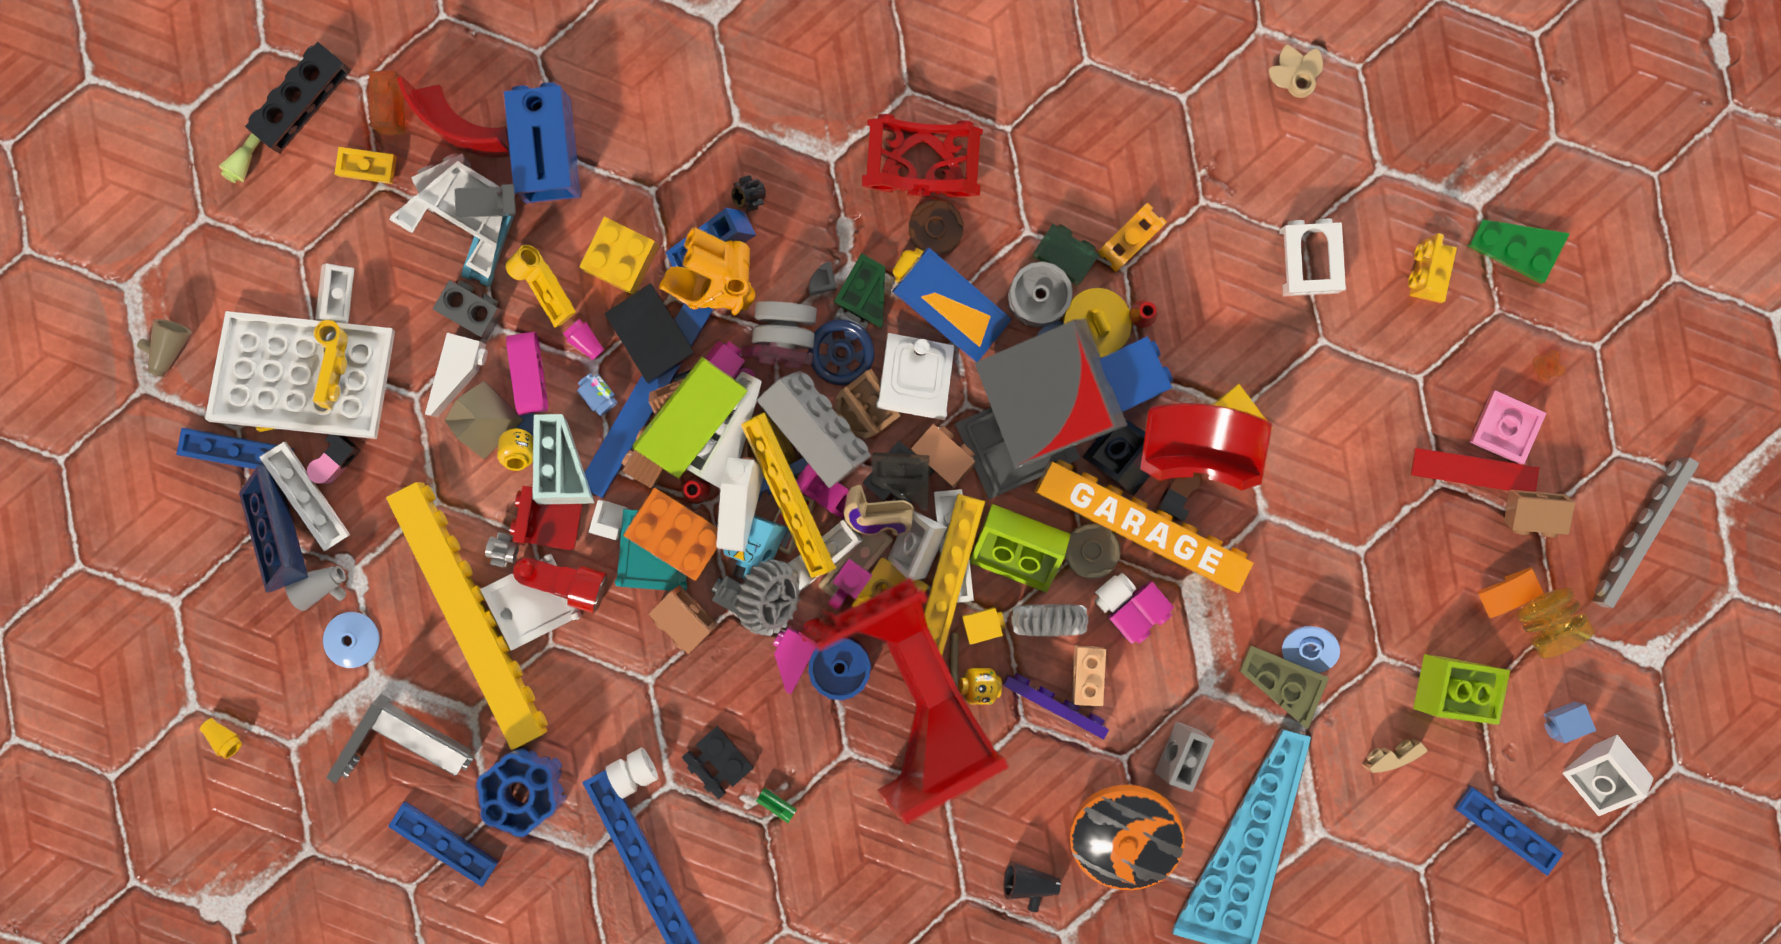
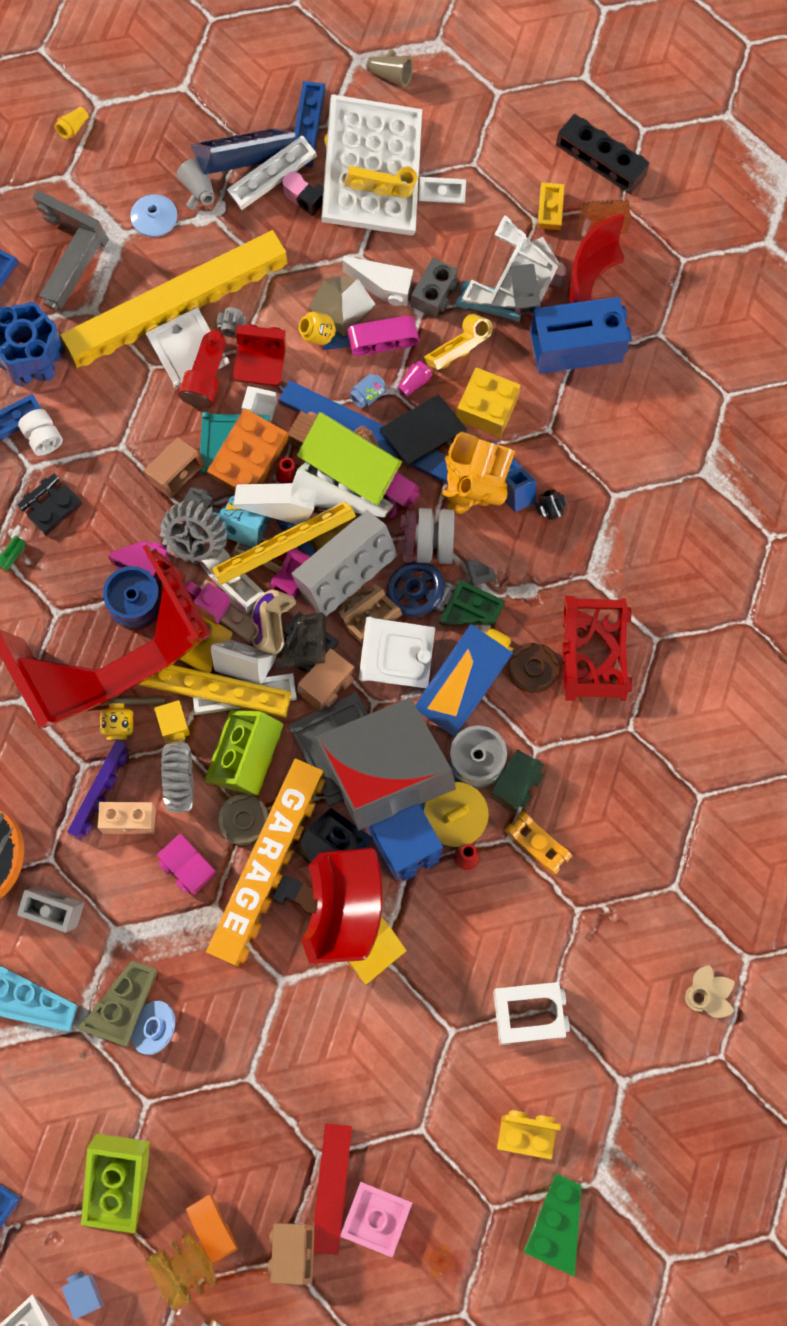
camera: 85 degrees right, 15 degrees down
yellowish green cone [219,133,261,183] -> none
light aqua wedge [533,414,595,505] -> none
white brick [1094,573,1137,613] -> none
tan slope [1362,739,1428,773] -> none

